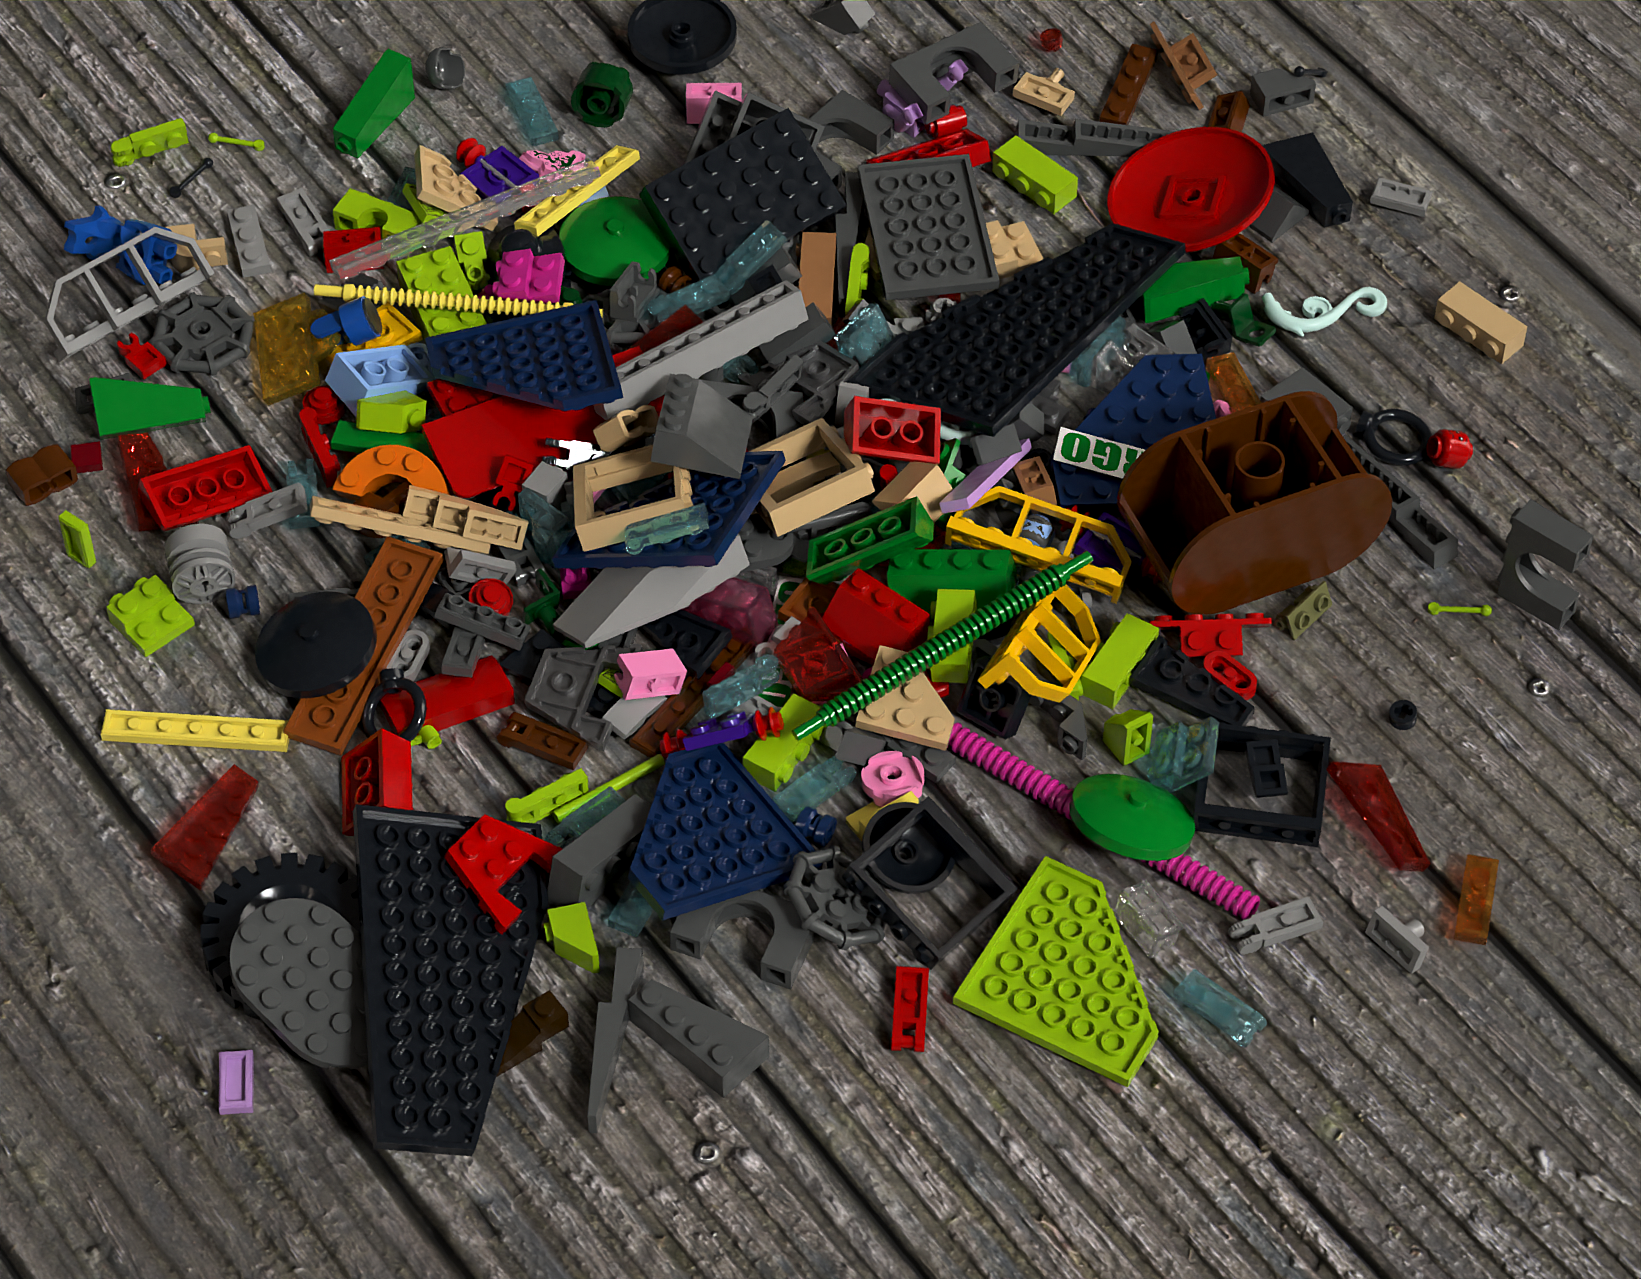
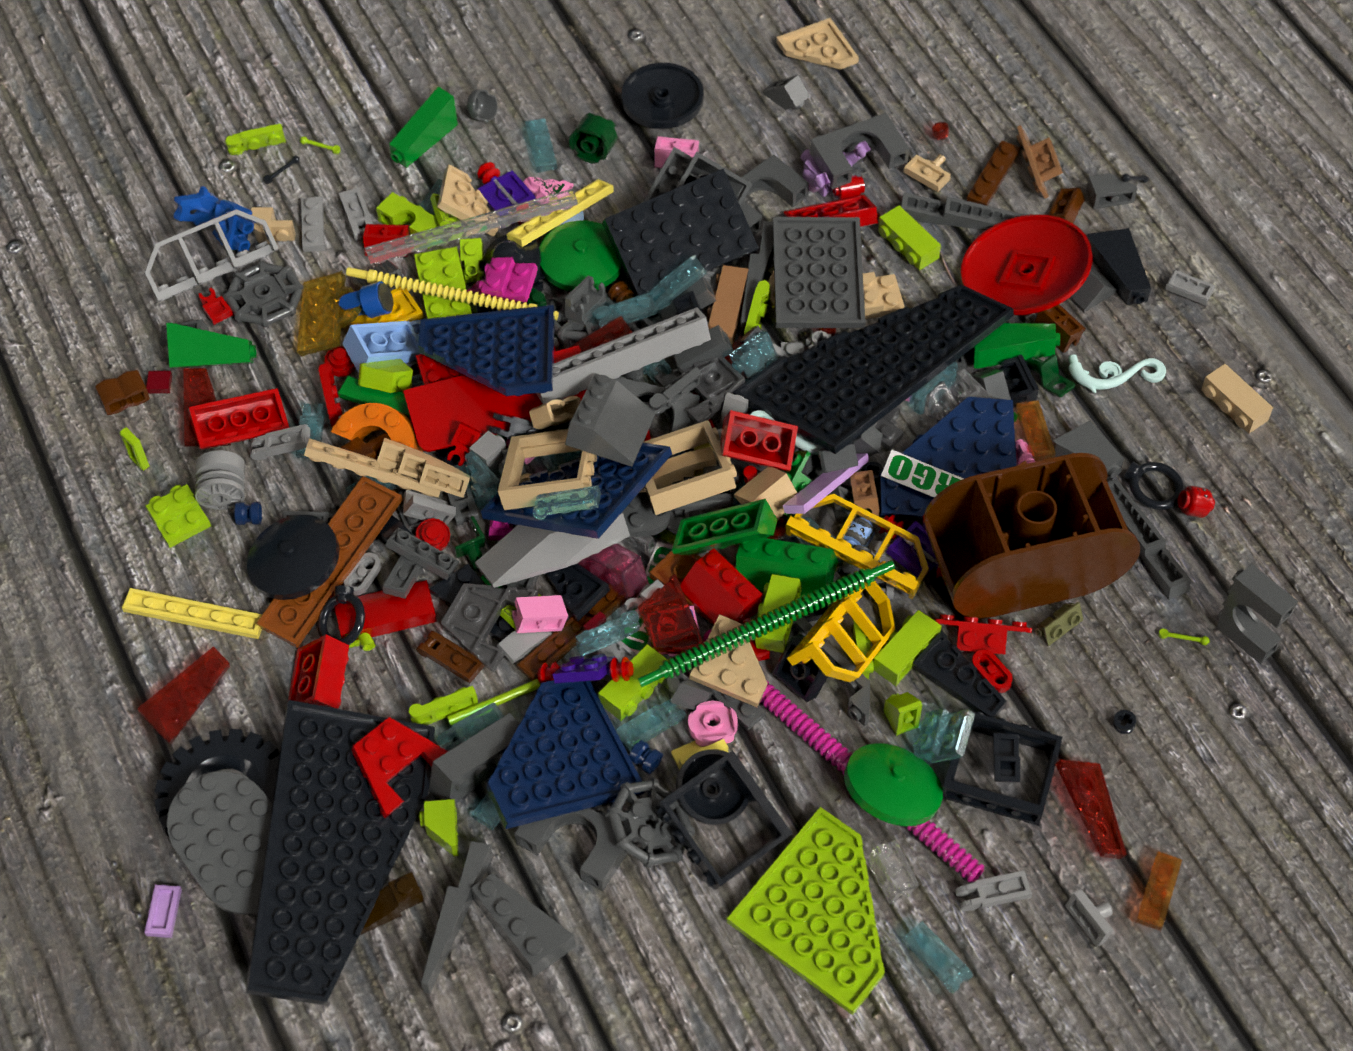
camera: 10 degrees right, 5 degrees up
red plate [891,966,929,1052] -> none

